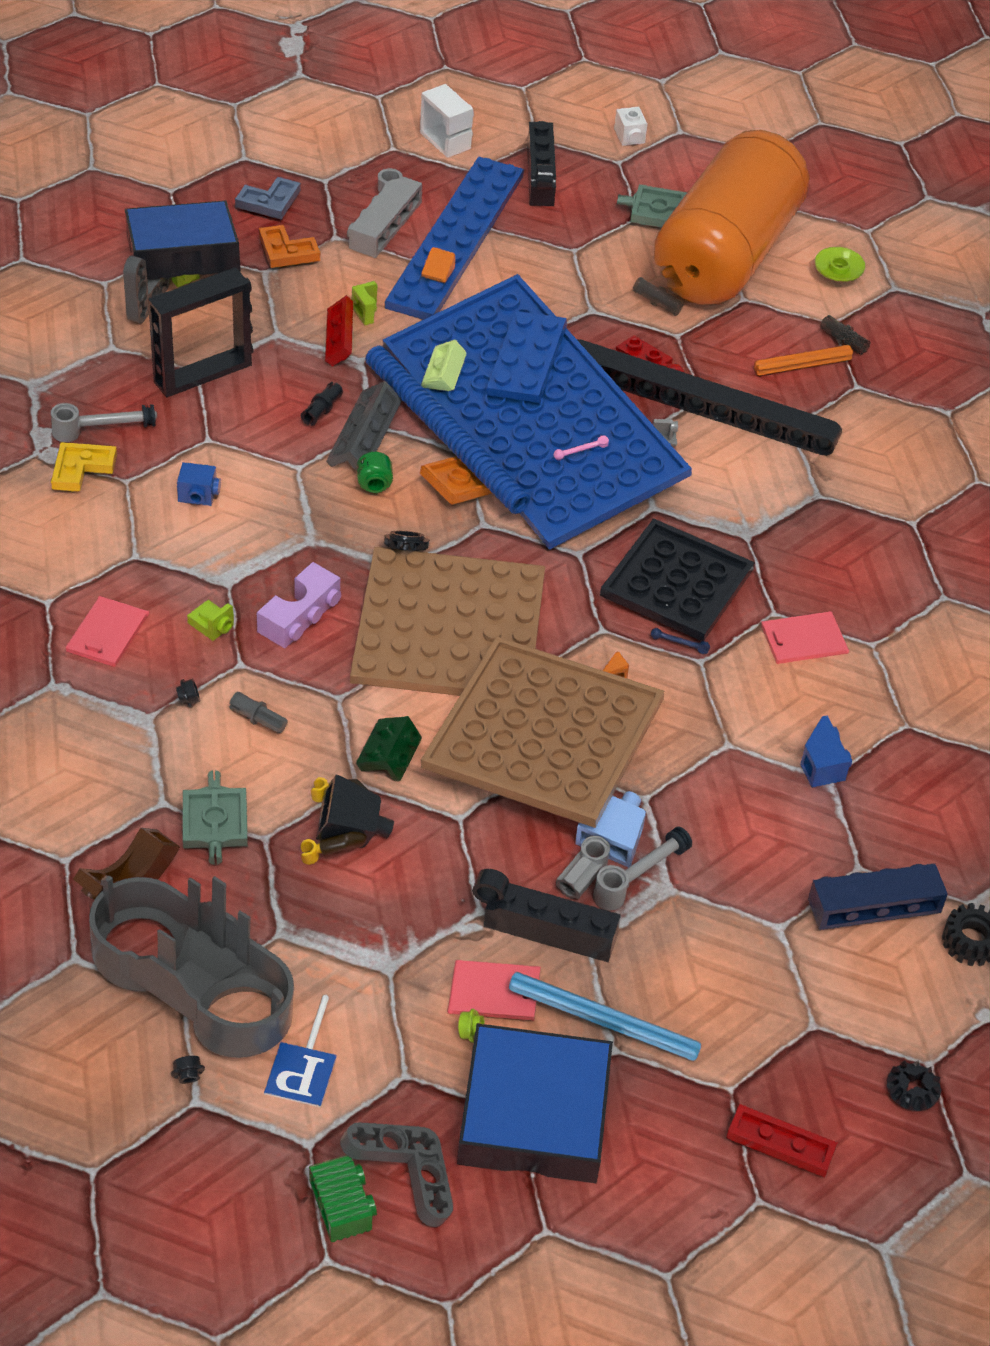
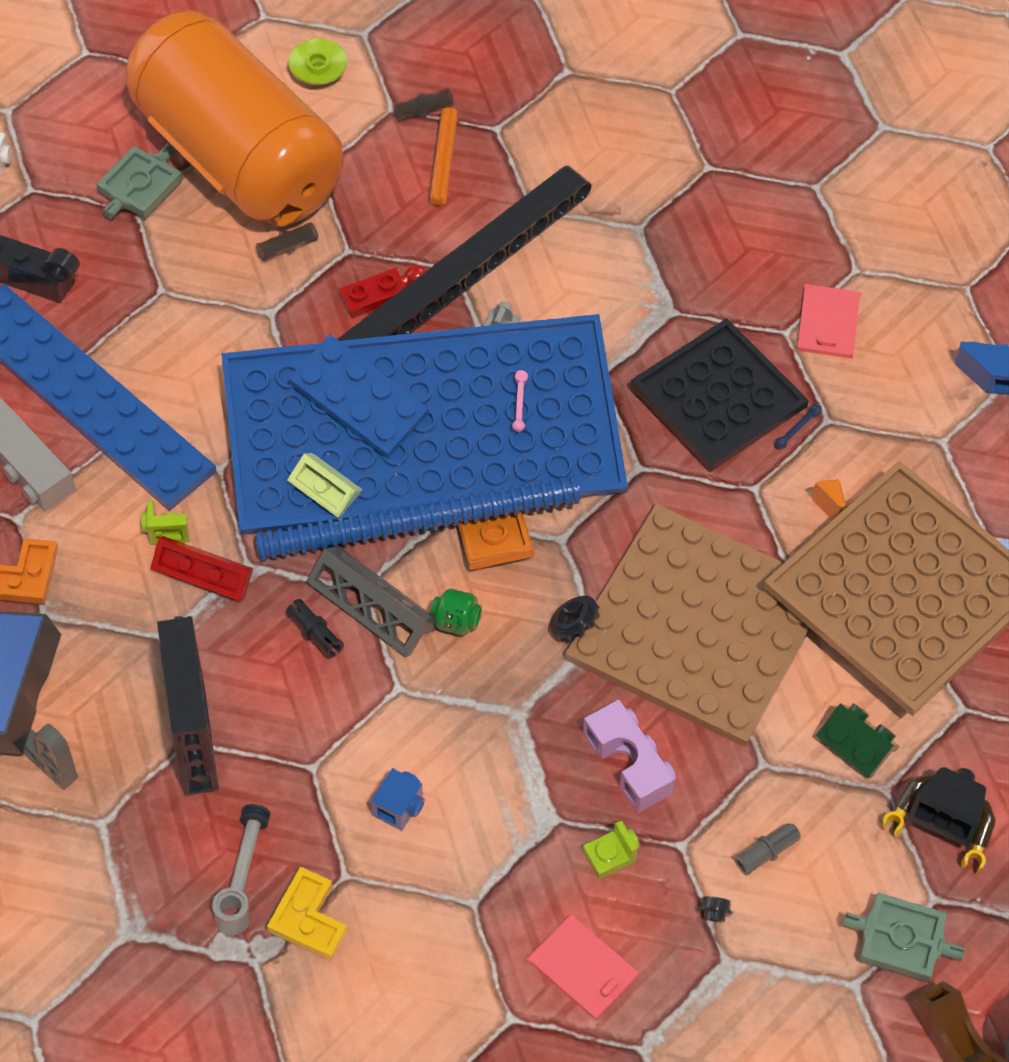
camera: 65 degrees left, 10 degrees up
orange slope [421,247,455,283] -> none

